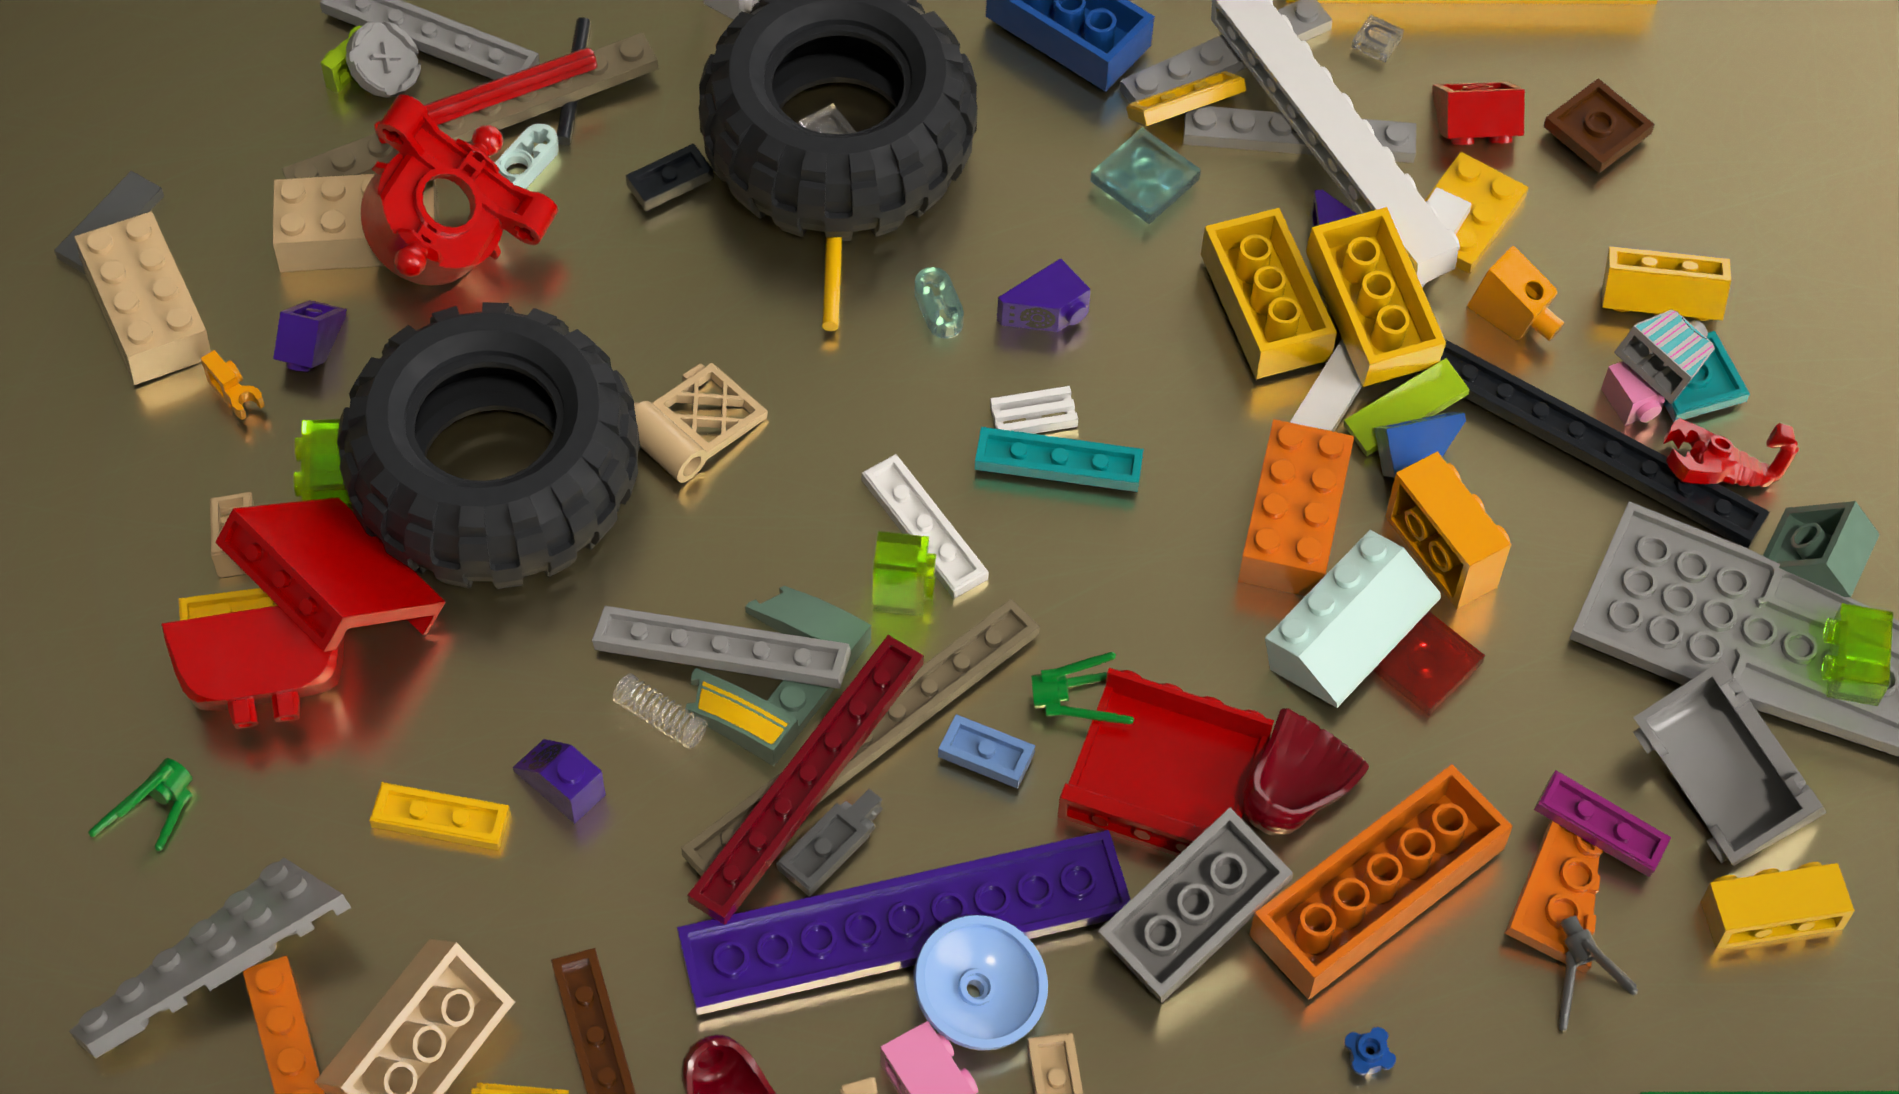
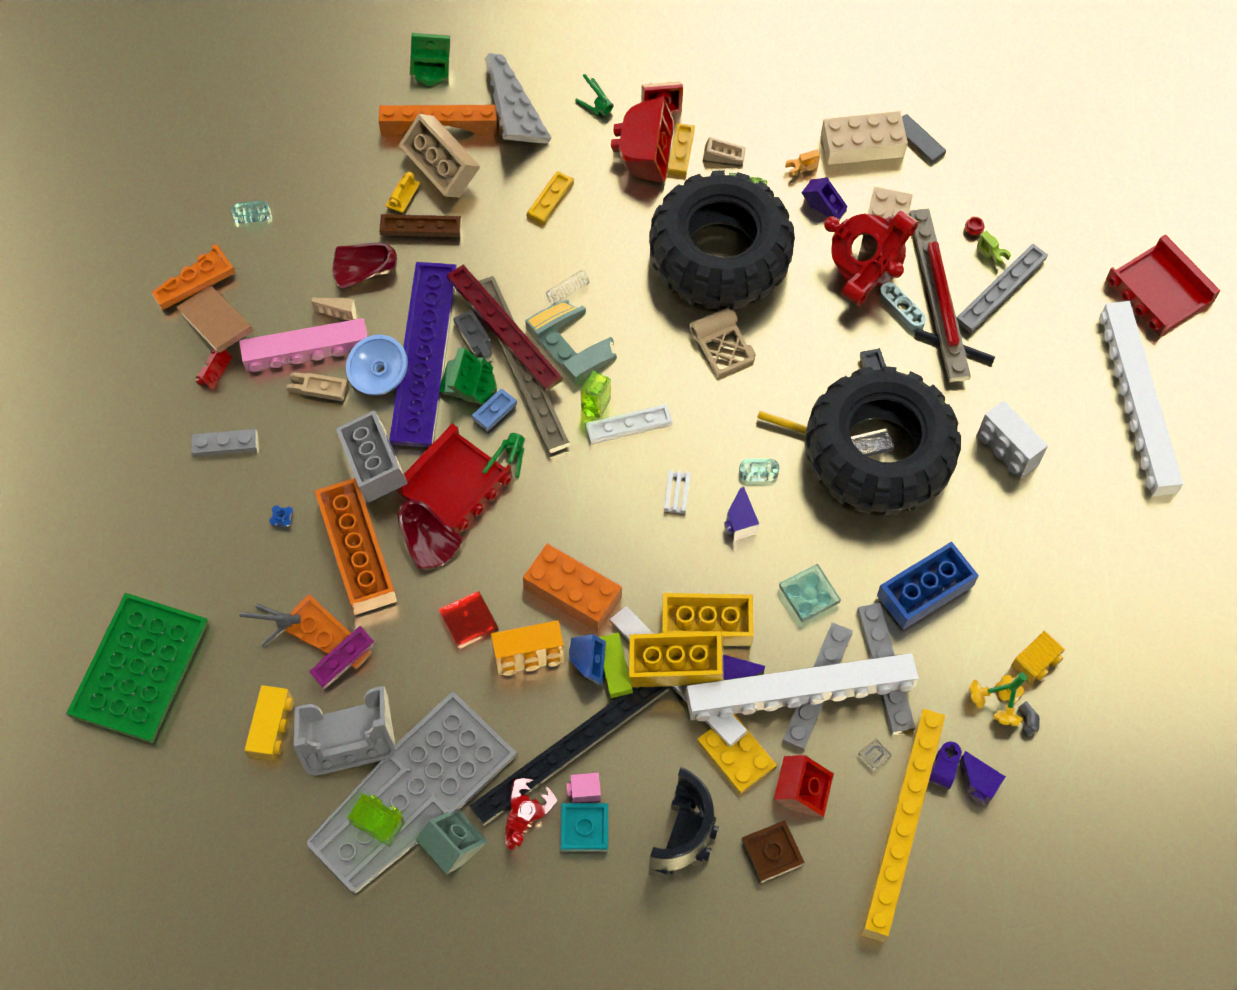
camera: 110 degrees right, 5 degrees up
red panel [215,497,446,652] -> none
light grey tile [346,21,421,98] -> none
dark purple slope [513,739,606,824] -> none
light grey plate [592,606,851,689] -> none
teal plate [975,427,1144,492] -> none
yellow tile [1126,71,1246,126] -> none
light aqua slope [1265,530,1441,708] -> none
light orange torso [1467,246,1565,341] -> none
yellow brick [1602,246,1731,321] -> none
light grey torso [1614,310,1715,404] -> none
none -> green piece [440,348,497,405]
none -> red slope [641,81,684,113]
none -> black piece [648,767,719,881]
none -> red plate [964,216,985,236]

